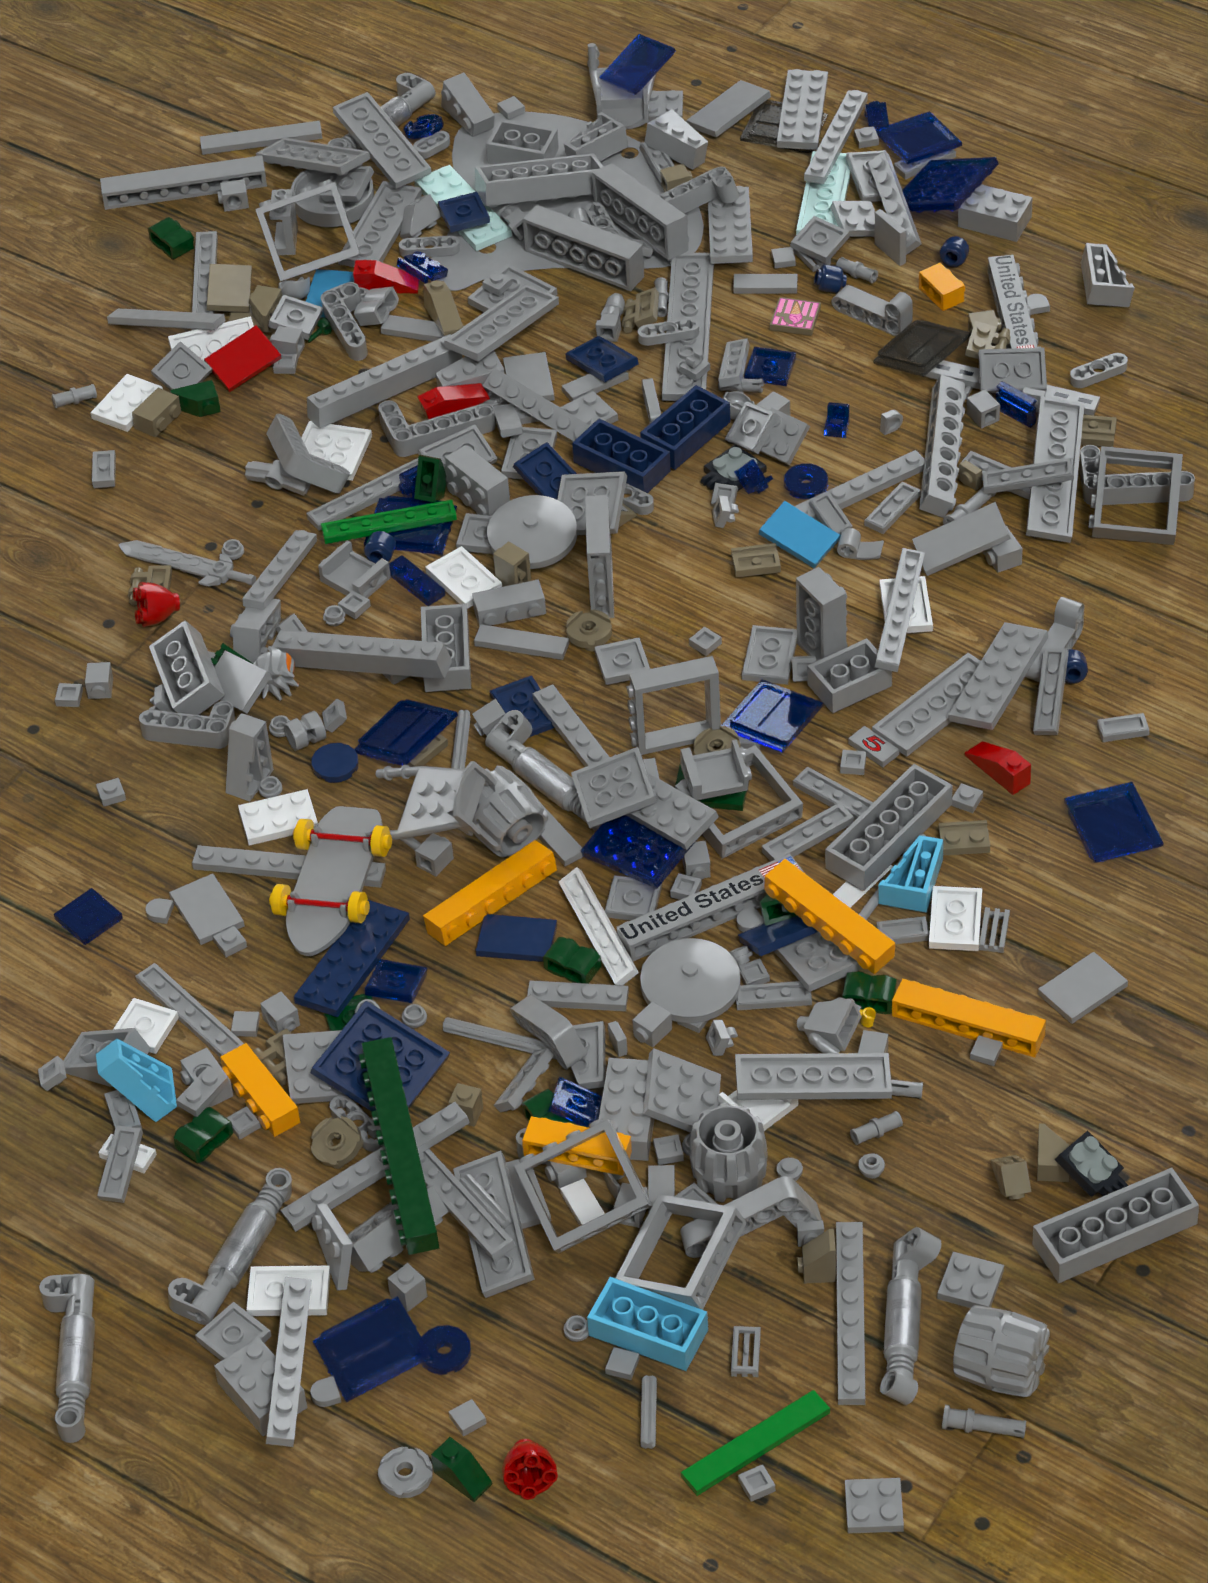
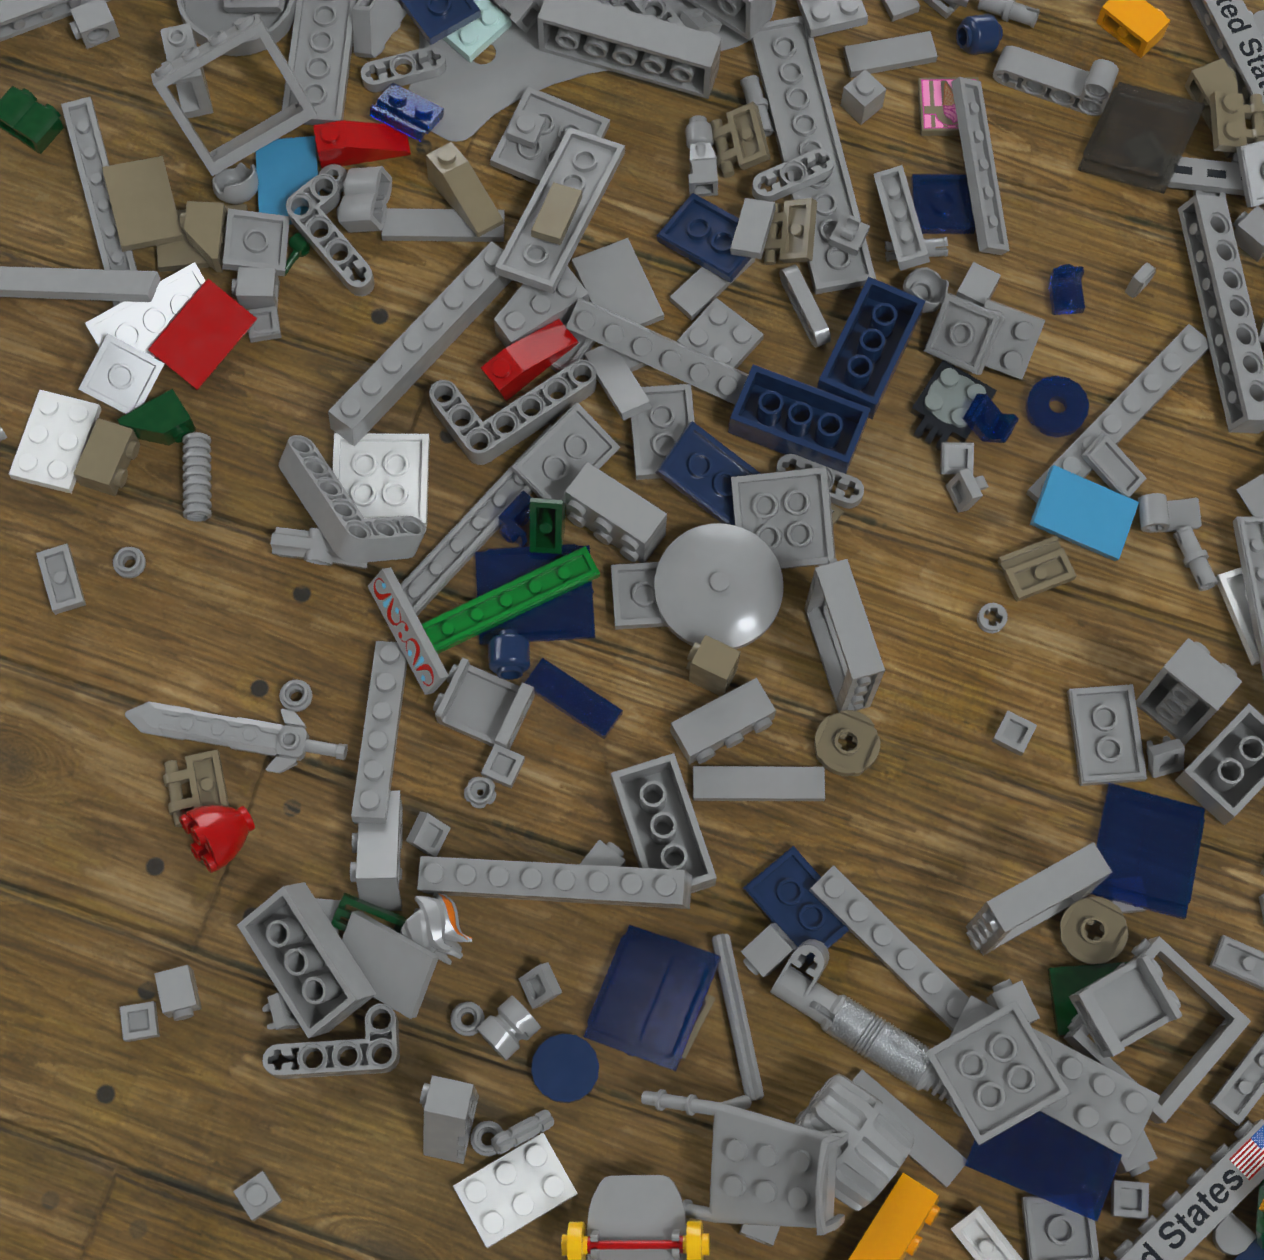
camera: 20 degrees left, 25 degrees up
white plate [425,546,502,609] -> none
light grey plate [595,638,650,685] -> none
light grey tile [864,482,921,534] -> none
none -> light grey plate [113,547,146,578]
none -> light grey piece [182,432,212,522]
none -> light grey tile [368,567,449,695]
none -> light grey axle [491,1109,554,1154]
none -> dark tan tile [531,182,582,245]
none -> light grey tile [730,198,776,259]
none -> dark tan plate [763,198,817,265]
none -> light grey brick [840,69,886,125]
none -> light grey plate [951,77,1009,255]
none -> light grey bush [977,603,1007,633]
none -> light grey pin [1173,526,1219,591]

